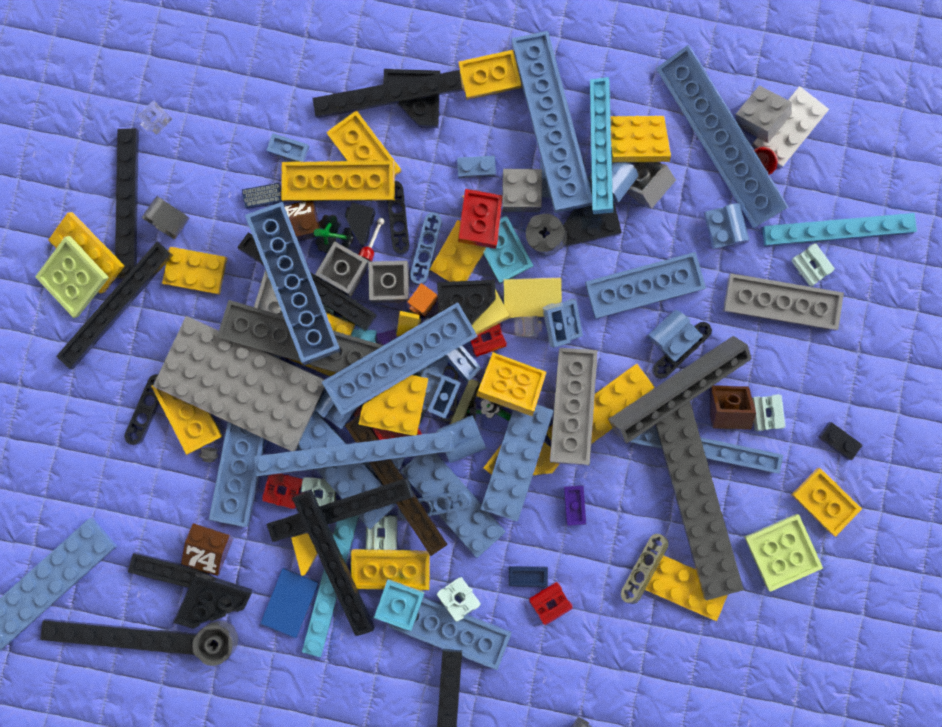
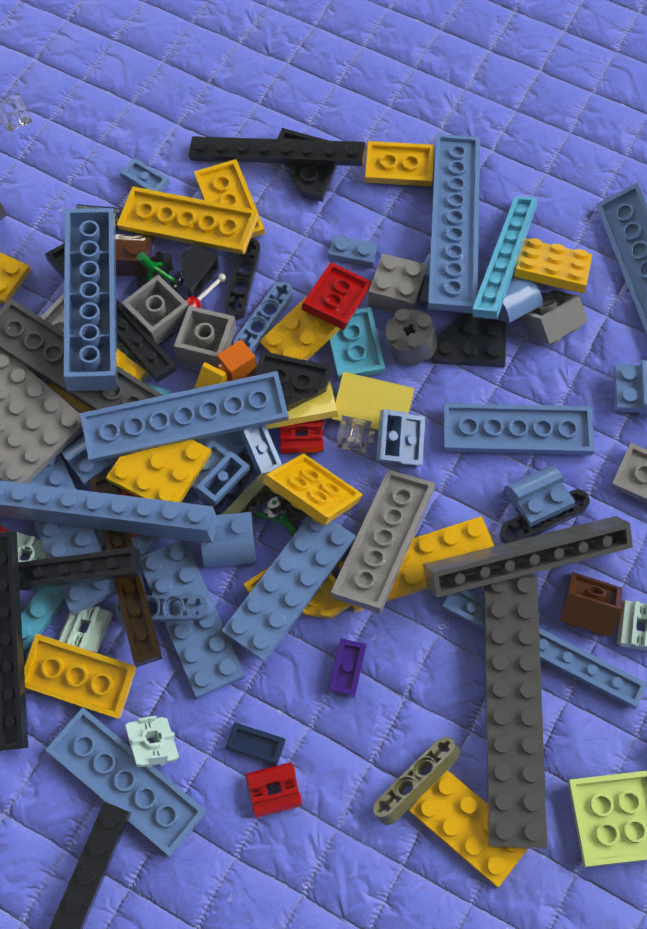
camera: 20 degrees right, 20 degrees down
medium azure plate [374,579,425,631] -> none

